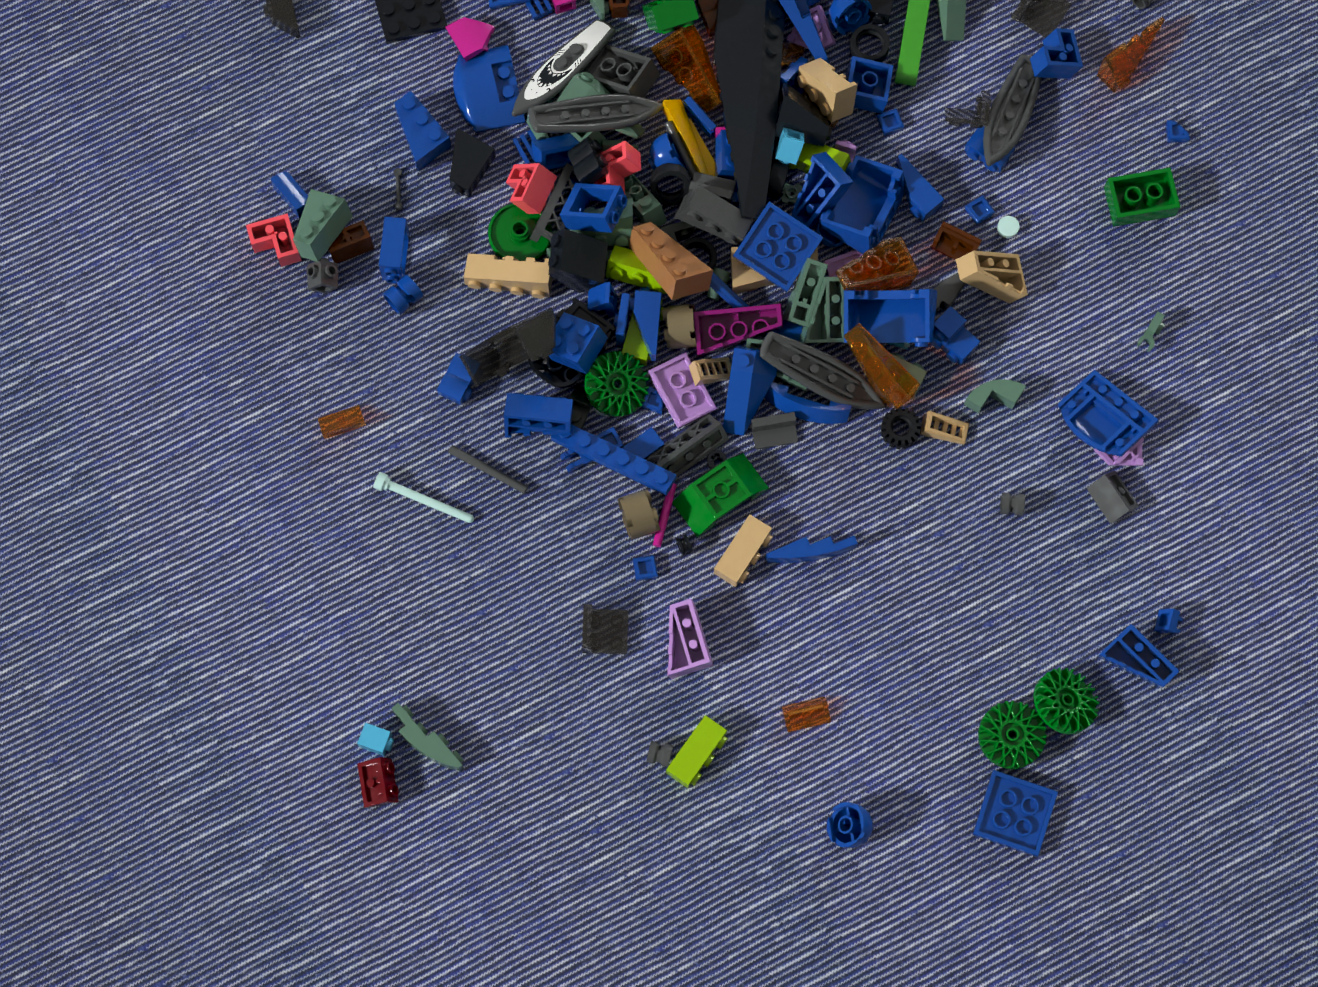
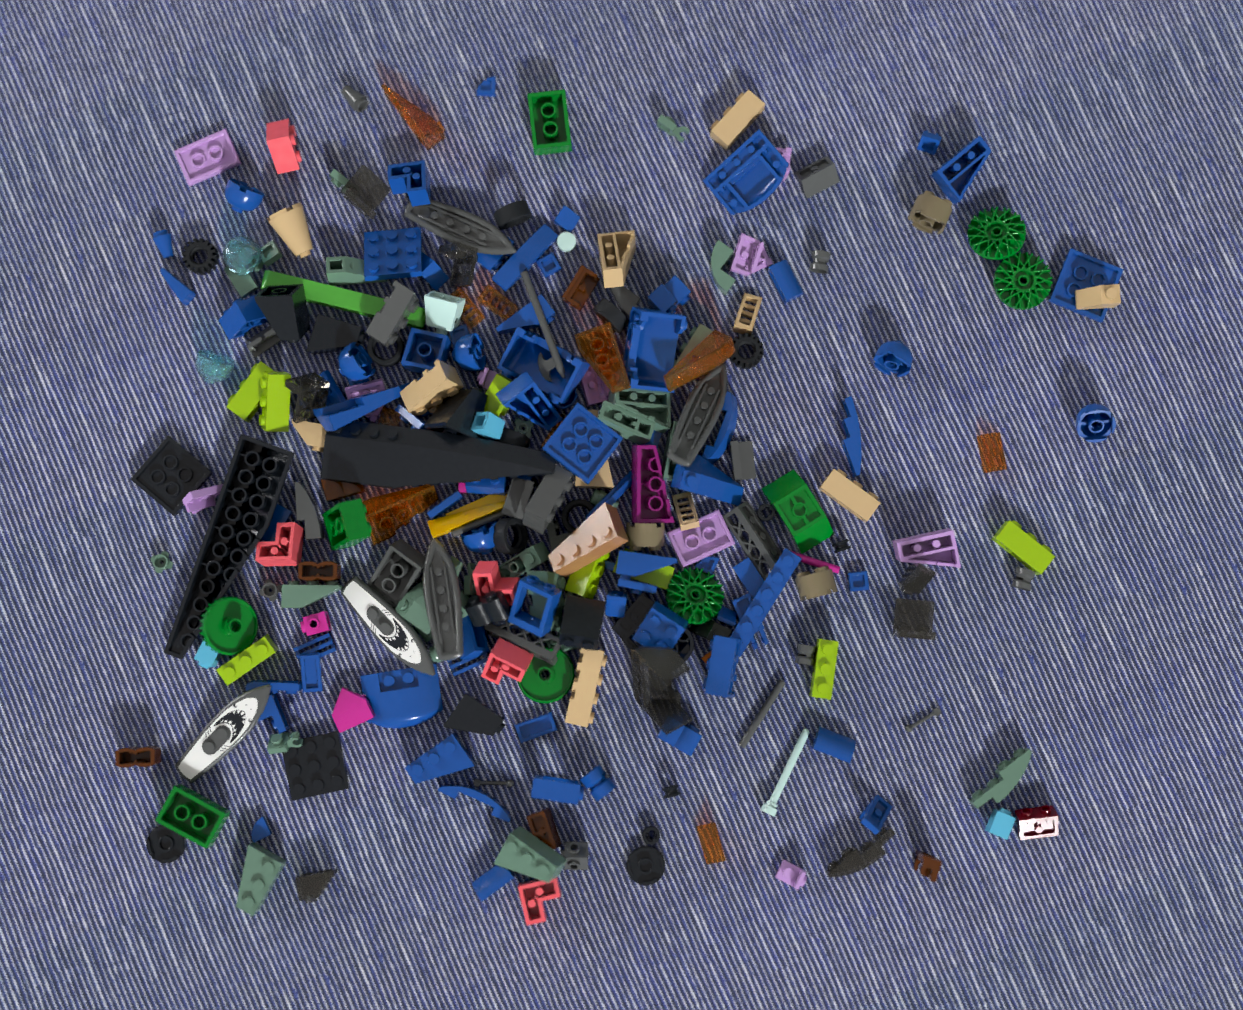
camera: 85 degrees left, 10 degrees up
none -> blue plate [364,227,423,281]
none -> dark grey wedge [366,280,419,348]
none -> blue slope [421,252,450,291]
none -> light aqua torso [424,291,466,335]
none -> blue slope [438,784,512,823]
none -> clear orange slope [450,287,485,330]
none -> blue cylinder [452,333,486,372]
none -> clear orange slope [476,284,518,321]
none -> blue slope [492,224,559,292]
none -> black tyre [493,200,532,229]
none -> blue tile [515,712,558,743]
none -> dark grey piece [521,271,566,382]
none -> blue slope [554,205,581,233]
none -> black tyre [593,298,629,333]
none -> black tile [627,846,665,886]
none -> black bush [642,826,660,845]
none -> black bush [662,784,681,798]
none -> tan brick [710,89,765,151]
none -> blue slope [714,606,737,626]
none -> lavender slope [729,234,773,276]
none -> blue brick [767,260,805,304]
none -> lavender bracket [775,859,807,890]
none -> dark grey wheel [795,644,817,666]
none -> lime brick [809,639,839,700]
none -> blue brick [811,726,856,763]
none -> clear smoke slope [825,826,896,878]
none -> blue slope [859,794,892,835]
none -> blue cylinder [873,341,913,377]
none -> clear smoke slope [898,563,937,596]
none -> dark grey hinge [905,708,941,732]
none -> dark tan brick [908,191,952,234]
none -> reddish brown hinge [913,850,942,883]
none -> tan slope [1075,284,1121,310]

